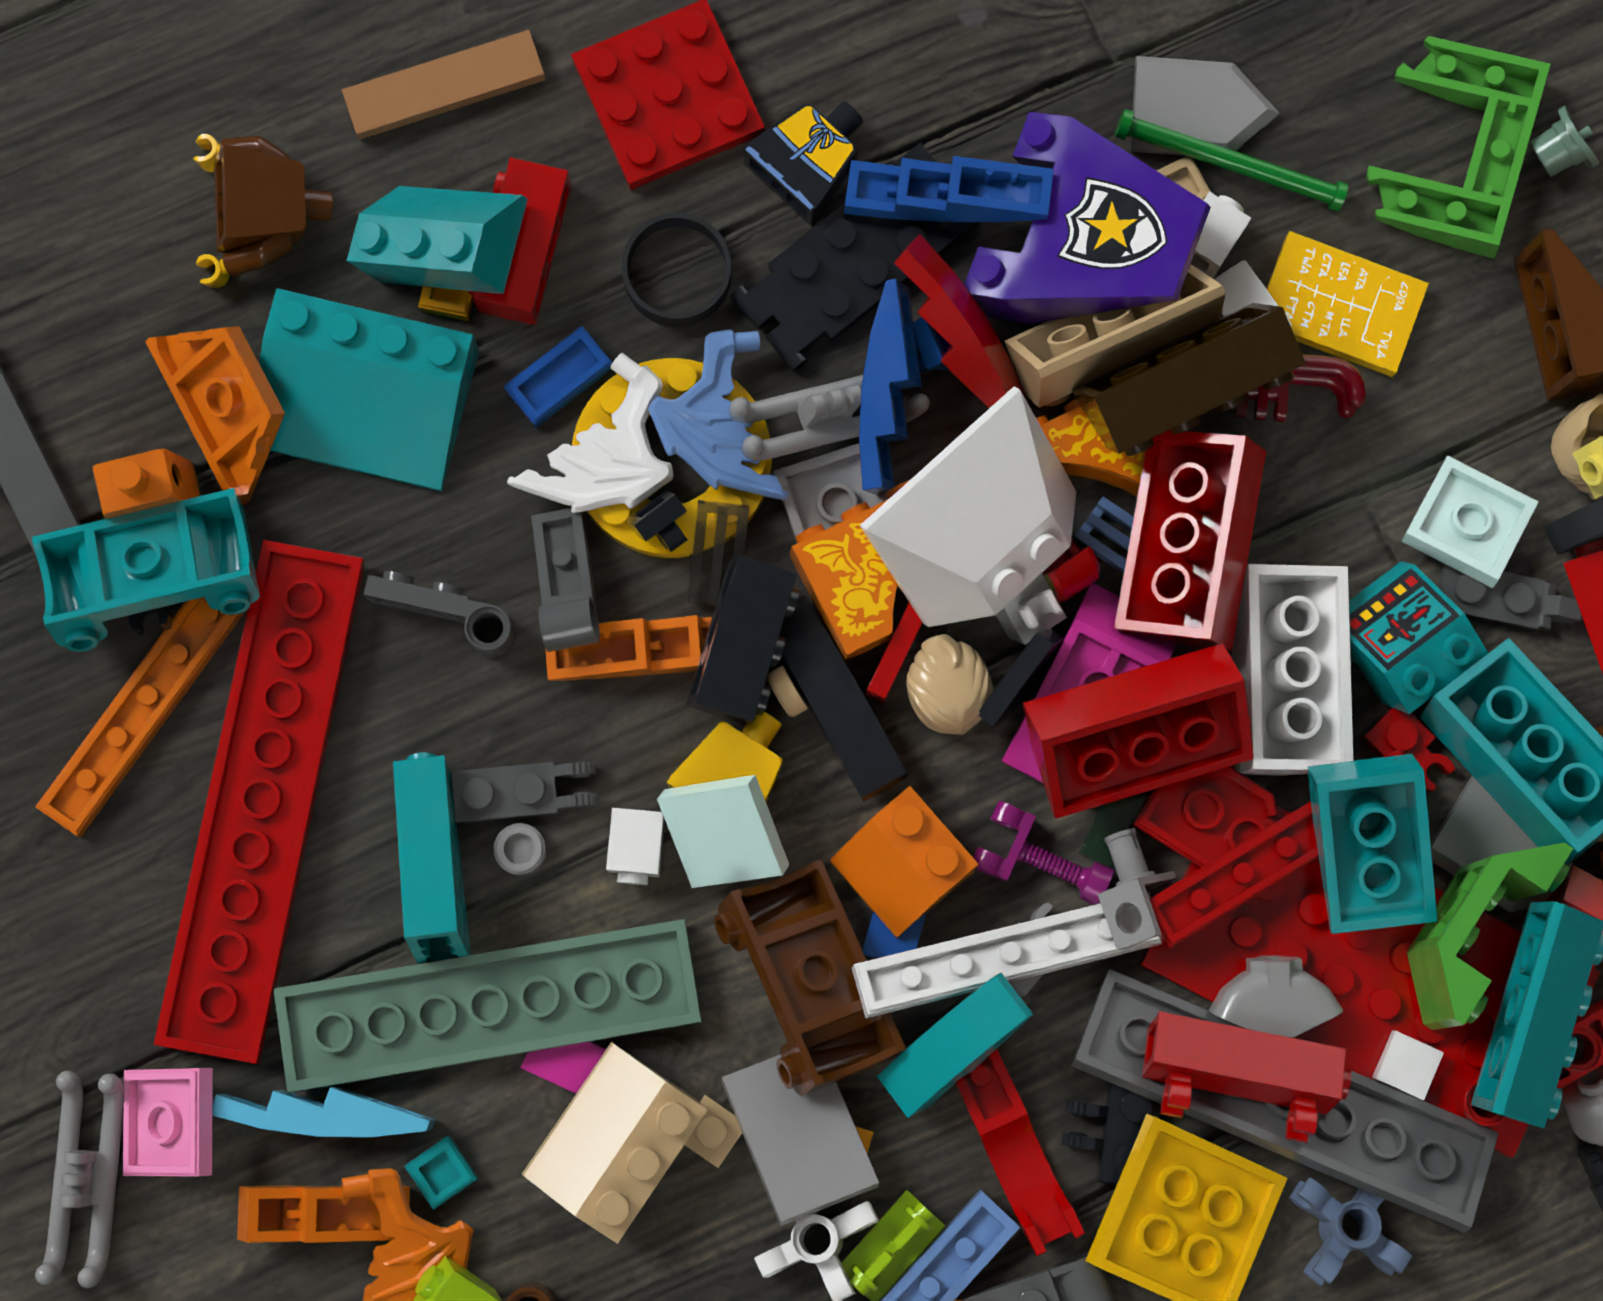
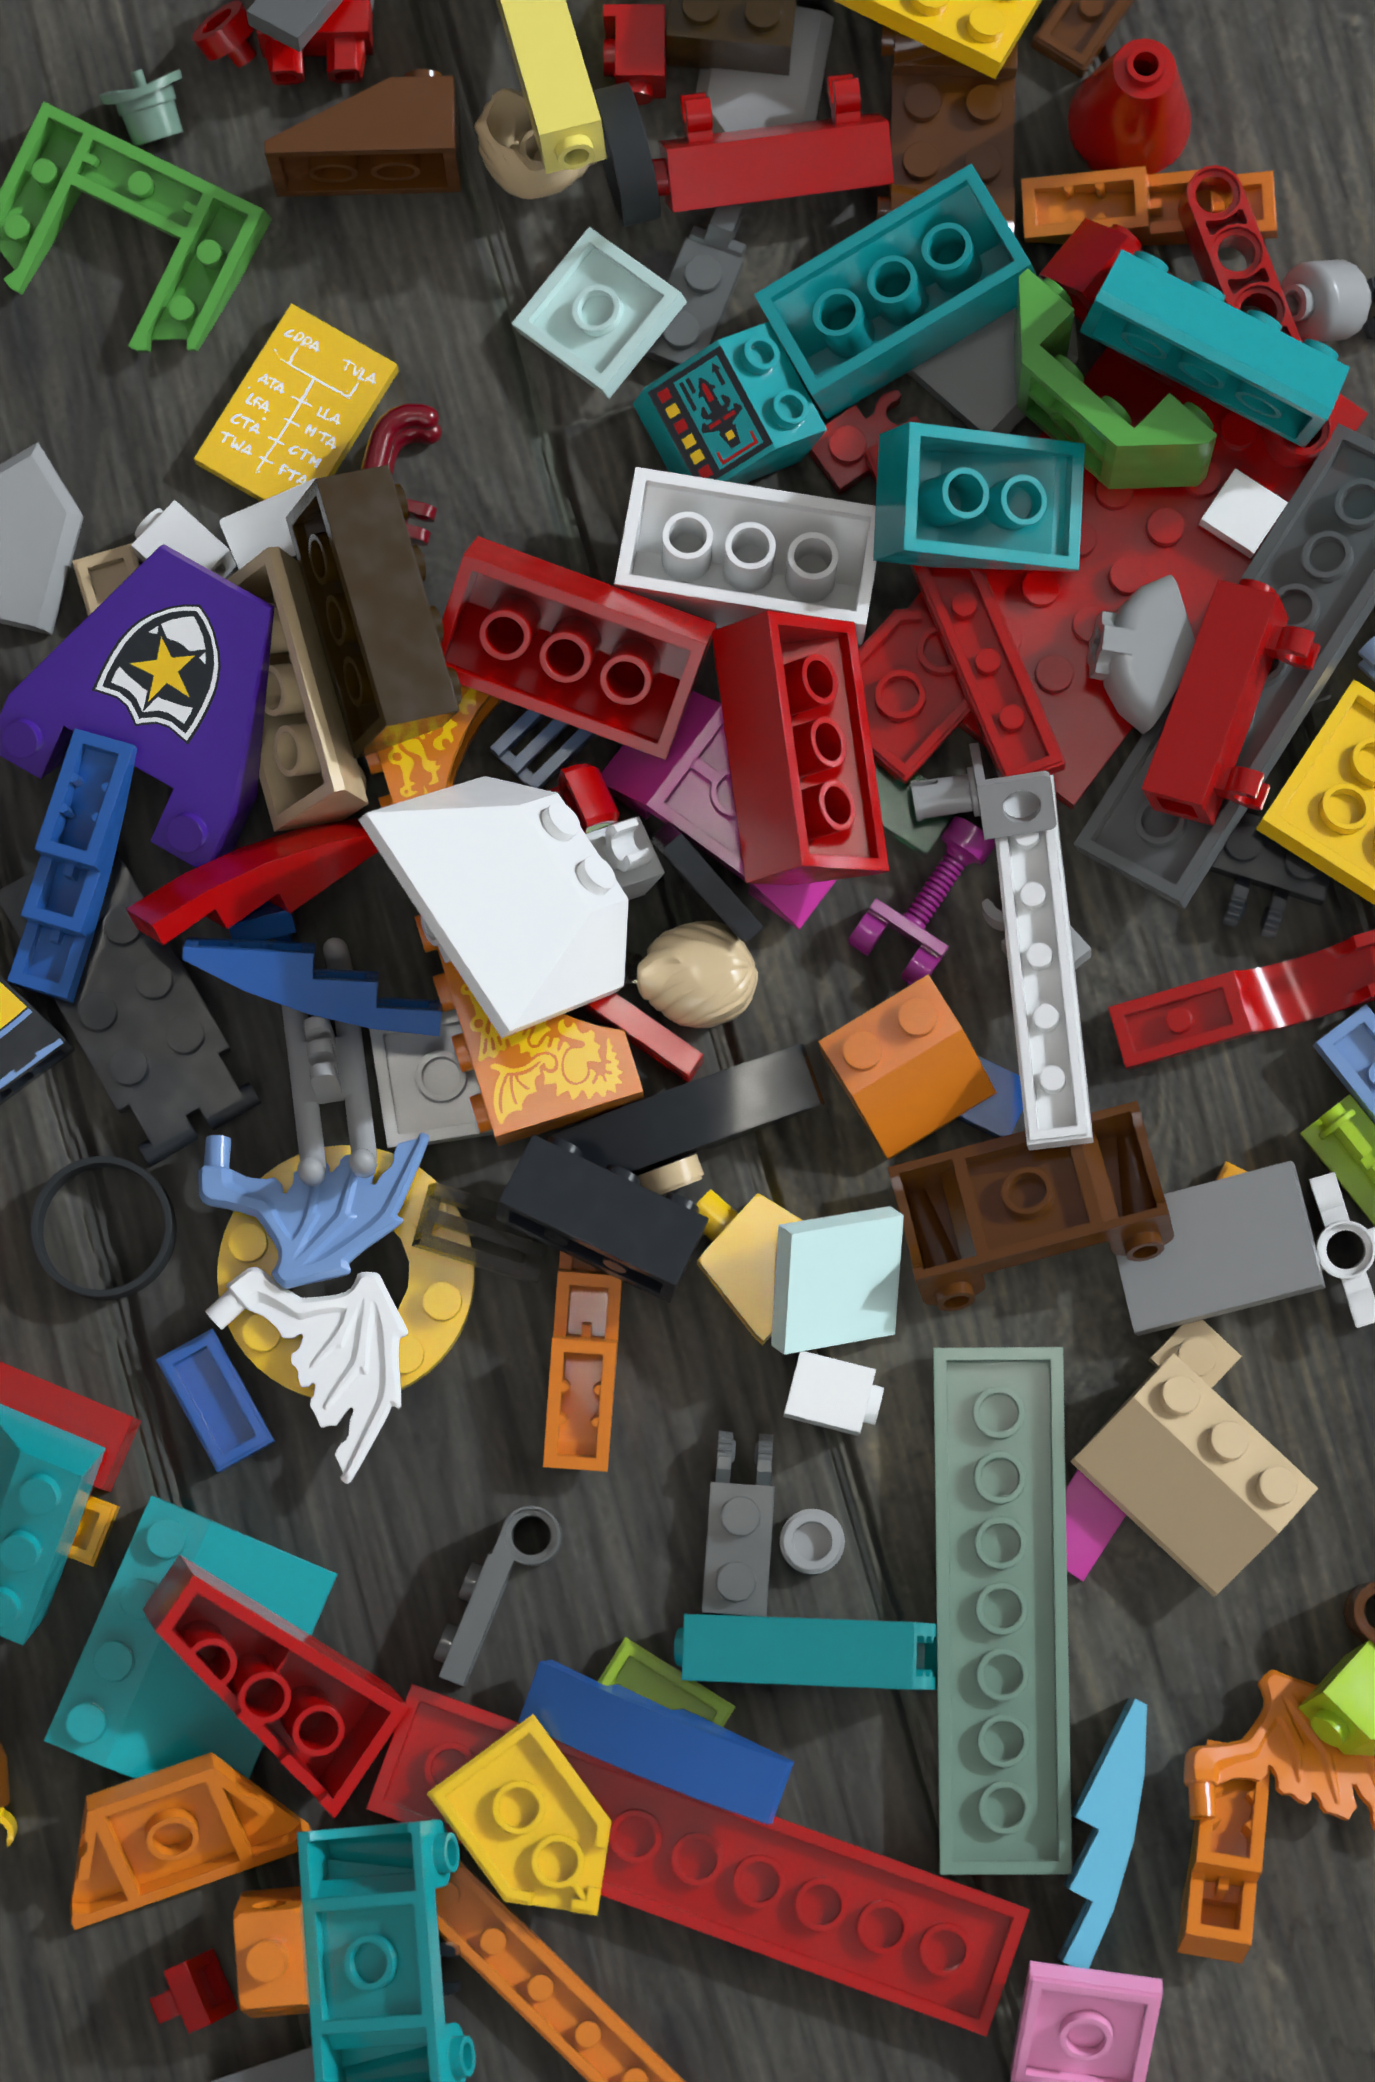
camera: 75 degrees left, 0 degrees up
teal tile [404,1135,478,1209] -> none
dark grey plate [531,508,600,652] -> none
black tile [626,490,687,552] -> none
teal slope [877,973,1034,1118] -> none
green bar [1114,108,1348,212] -> none
none -> red wedge [142,1554,409,1819]
none -> red tile [149,1948,238,2033]
none -> yellow tile [427,1714,611,1916]
none -> blue slope [518,1660,794,1824]
none -> lime tile [598,1637,736,1727]

